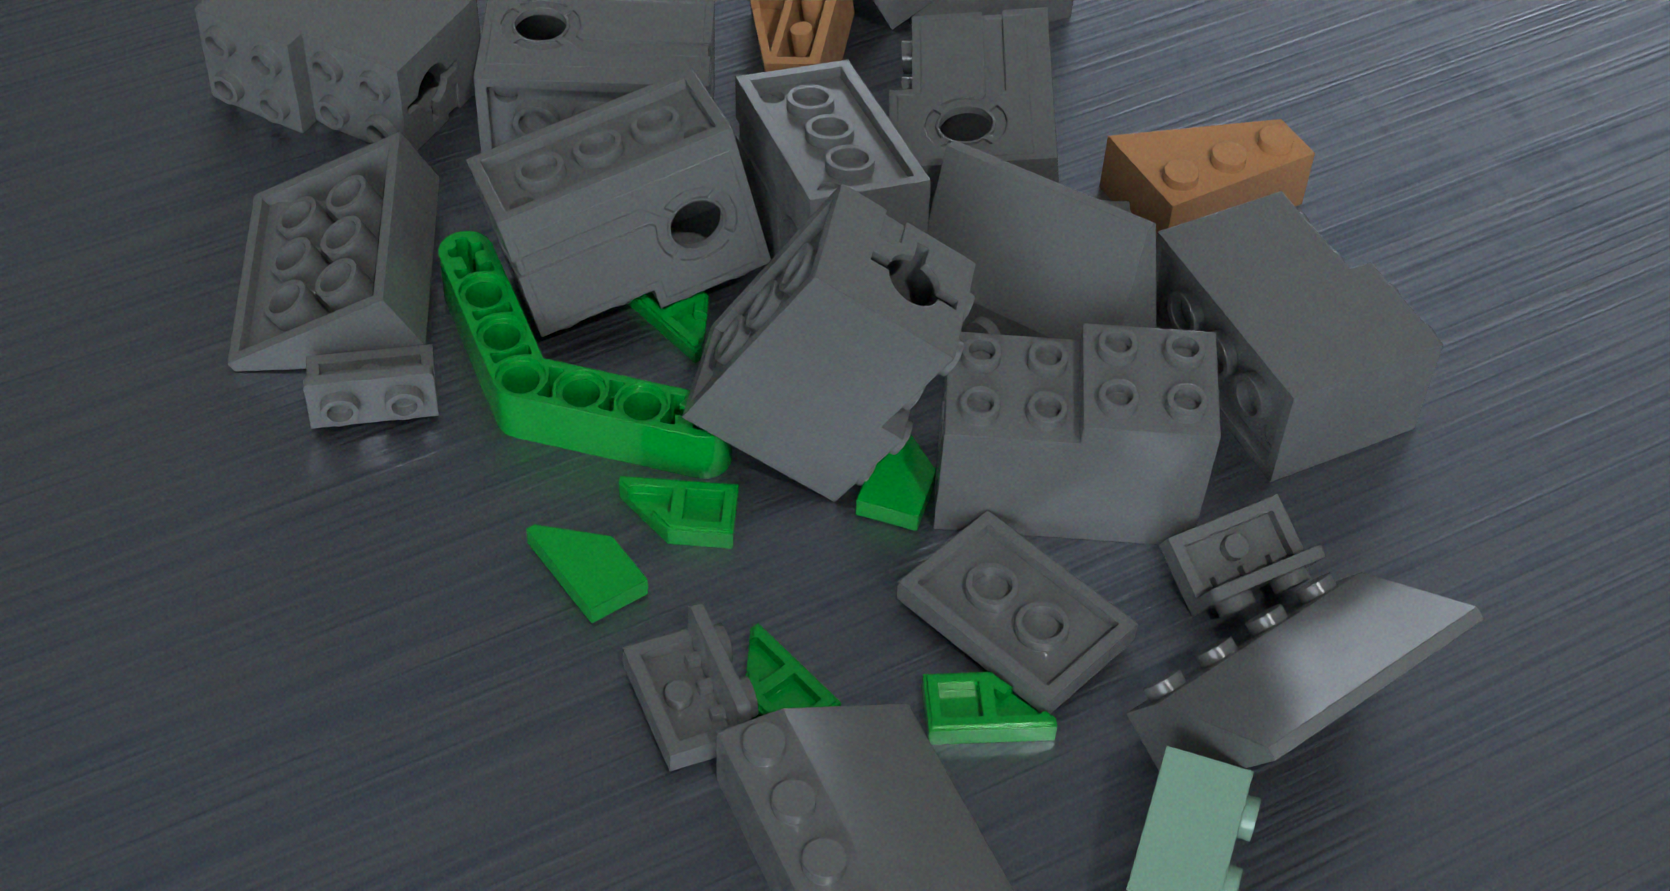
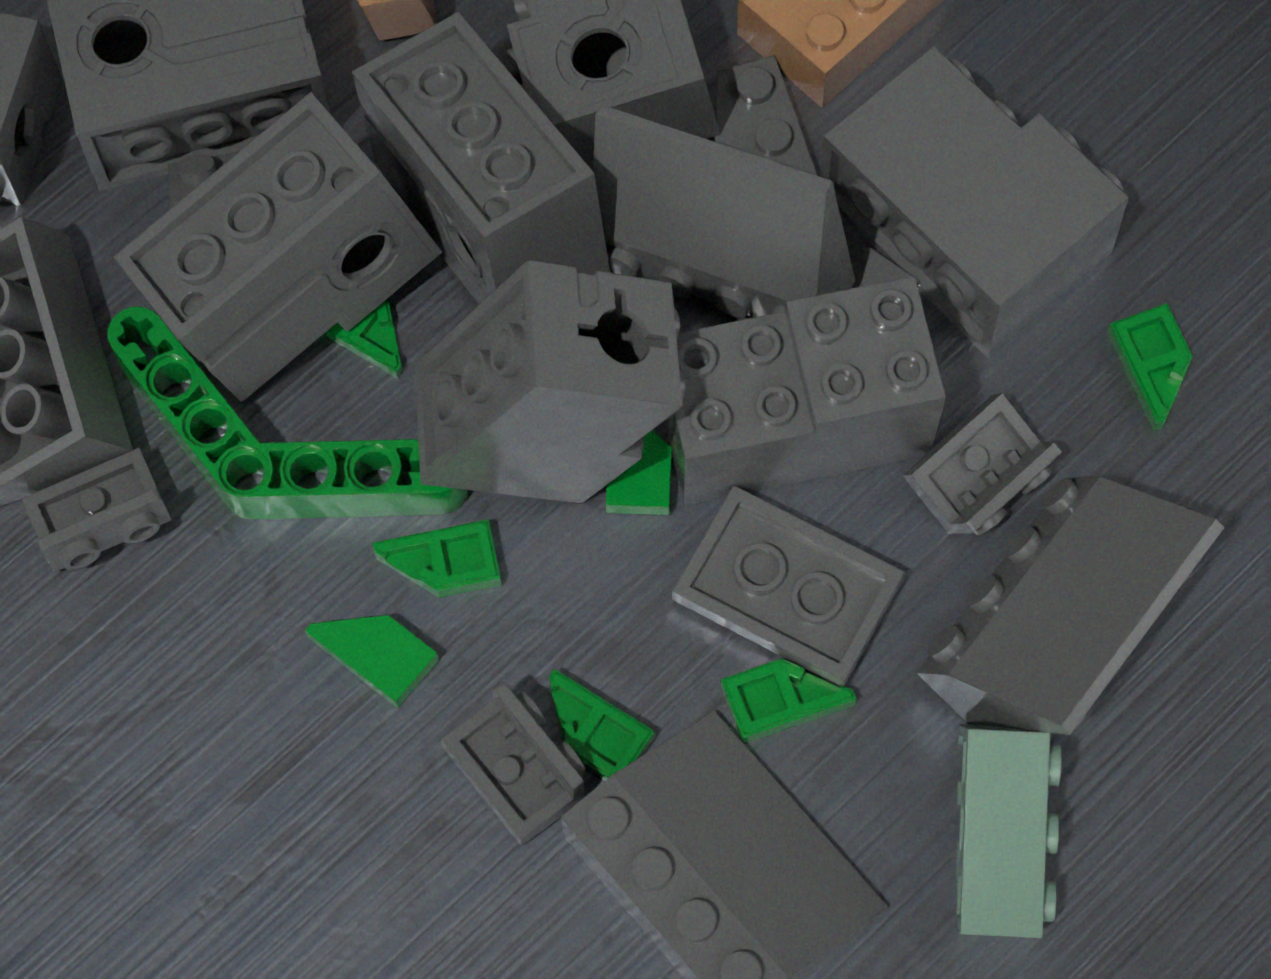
camera: 10 degrees left, 20 degrees up
none -> green tile [1107,303,1193,431]

